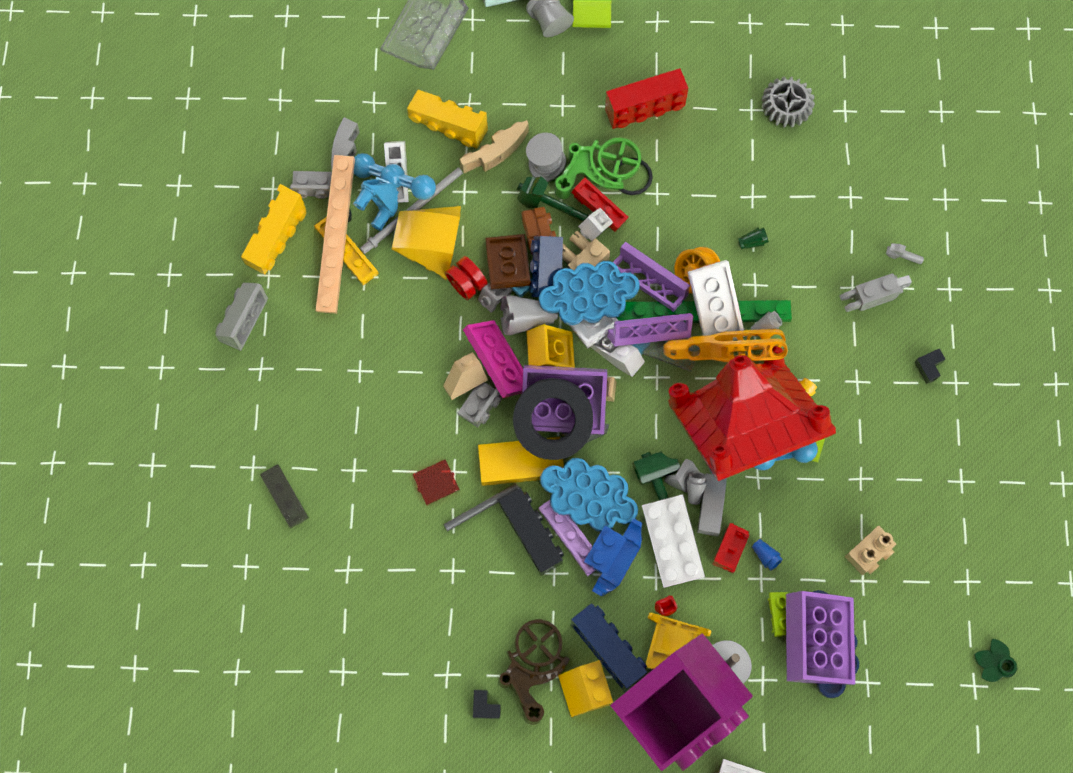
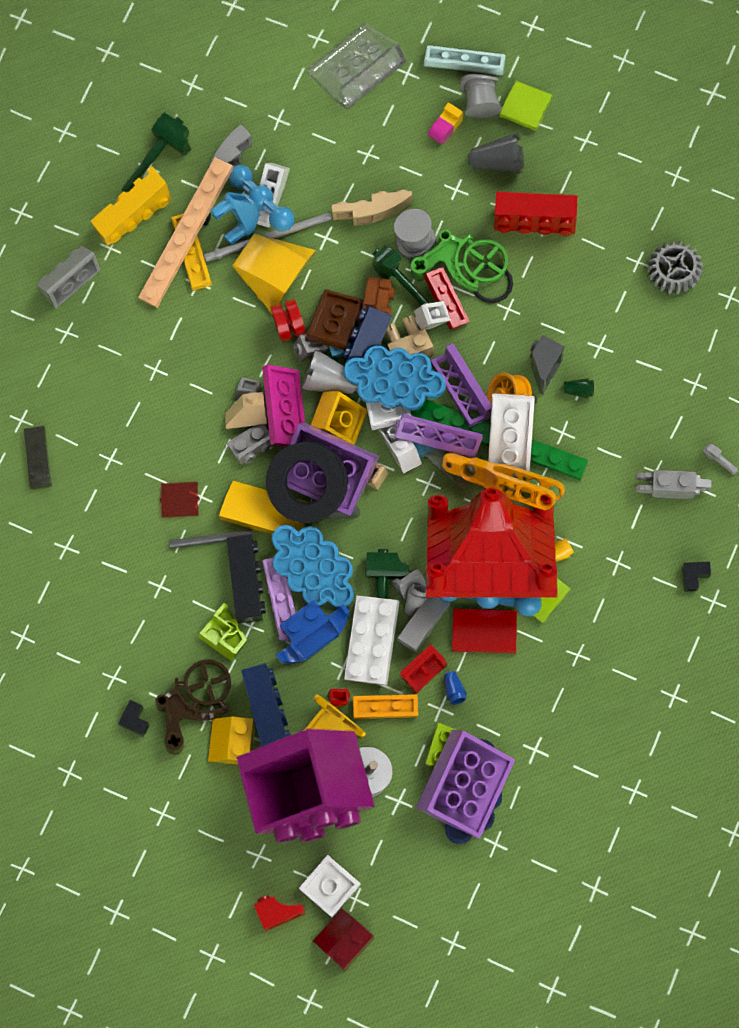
camera: 30 degrees right, 0 degrees up
light grey bracket [290,171,332,199] -> none
yellow wedge [407,90,488,149] -> none
light grey cone [751,311,782,337] -> none
tan brick [845,526,896,576] -> none
dark green plate [974,639,1017,682] -> none
none -> dark green piece [122,112,191,192]
none -> lime slope [198,603,247,662]
none -> light grey slope [236,377,261,401]
none -> light orange plate [353,694,418,719]
none -> leg [428,103,463,145]
none -> red tile [452,609,517,654]
none -> dark grey cone [468,133,524,174]
none -> dark grey slope [530,335,564,394]

